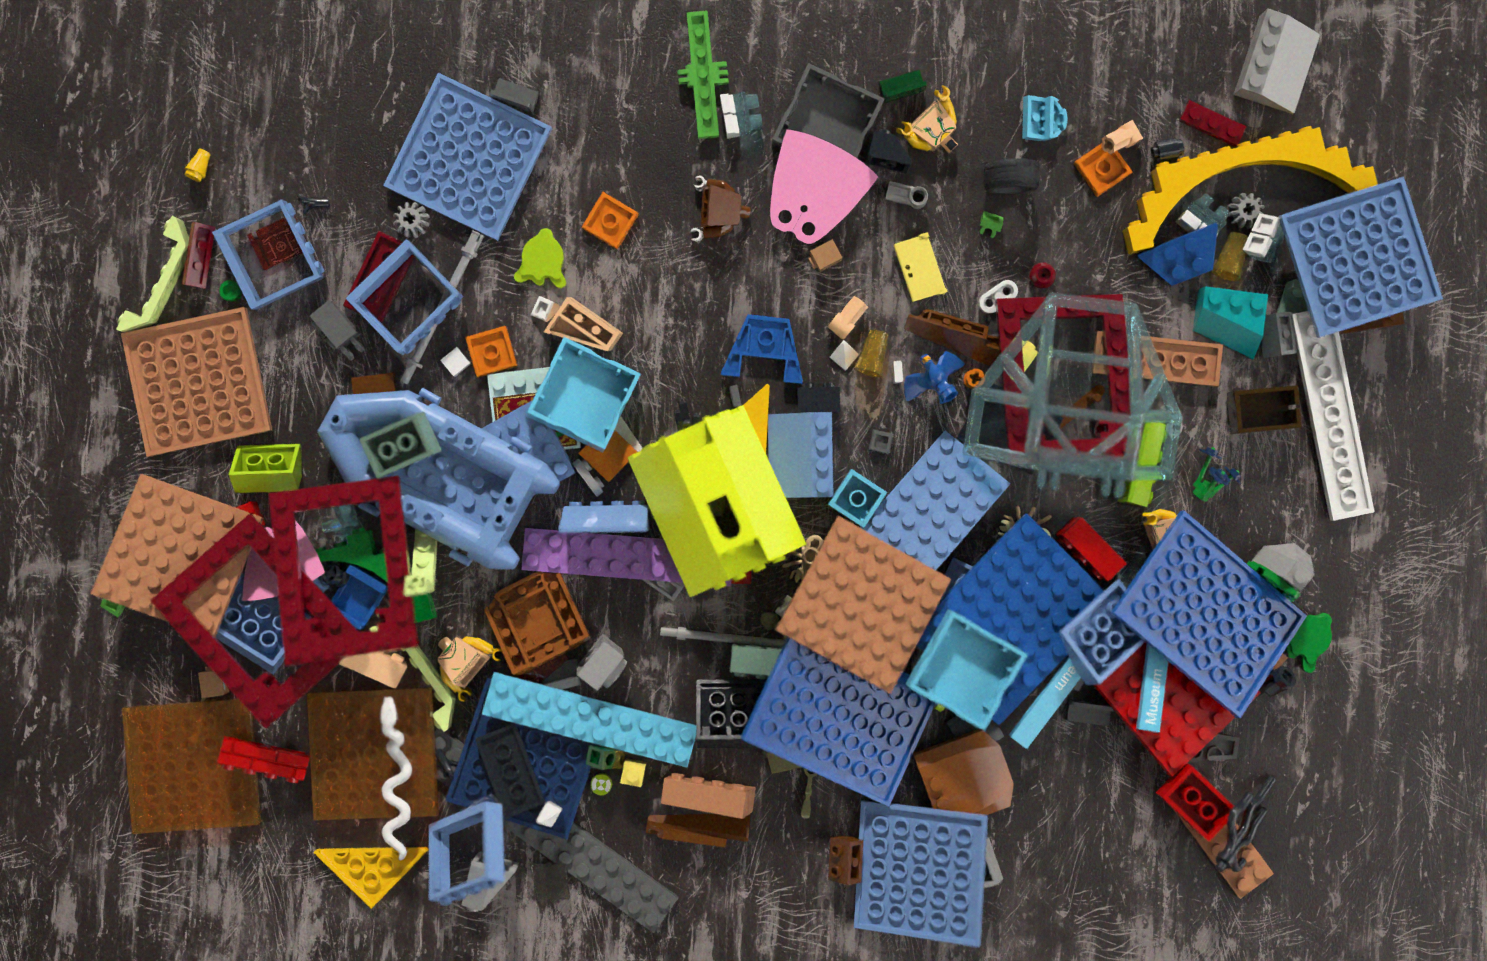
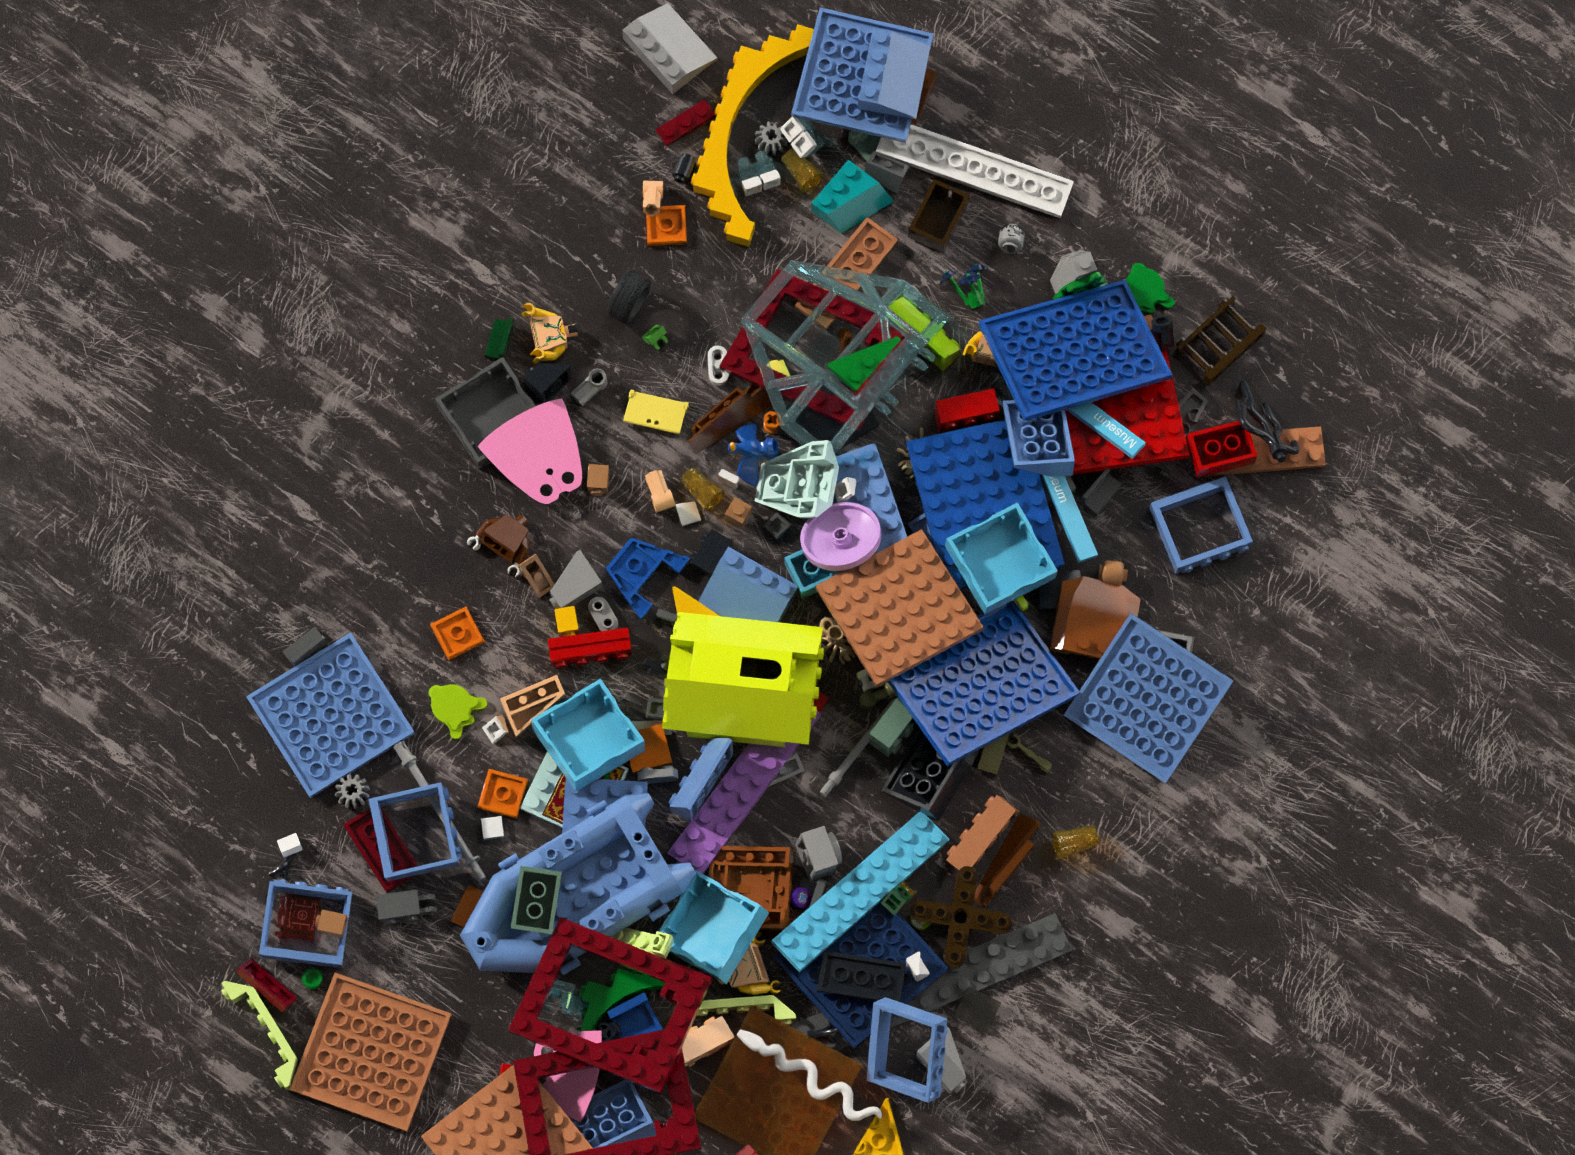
camera: 60 degrees left, 15 degrees down
yellow cone [185,149,211,182] -> none
lime slope [229,444,302,493] -> none
light yellow brick [620,758,647,787] -> none
bright green hinge [677,11,729,139] -> none
clear light blue hips [720,91,762,139] -> none
reddish brown brick [828,835,864,885] -> none
medium azure slope [1022,95,1067,141] -> none
dark red plate [1029,263,1056,288] -> none
blue wing [1138,222,1218,286] -> none
none -> white tile [277,833,303,857]
none -> medium nougat brick [315,910,348,939]
none -> medium nougat slope [519,554,555,598]
none -> red brick [548,628,632,668]
none -> light grey slope [549,550,603,609]
none -> yellow brick [554,606,579,637]
none -> light grey plate [588,597,618,631]
none -> dark grey tile [646,698,664,721]
none -> medium azure tile [658,870,769,984]
none -> medium nougat brick [725,497,752,530]
none -> light aqua wedge [755,440,839,519]
none -> tile [790,887,811,908]
none -> lavender dish [800,502,882,571]
none -> green wing [826,336,901,392]
none -> white slope [835,477,856,503]
none -> medium blue slope [858,28,930,119]
none -> dark brown piece [910,866,1012,968]
none -> light grey head [998,224,1025,254]
none -> clear yellow plant [1052,826,1099,859]
none -> medium nougat head [1098,560,1128,586]
none -> medium blue window [1149,476,1253,574]
none -> dark brown fence [1175,296,1267,386]

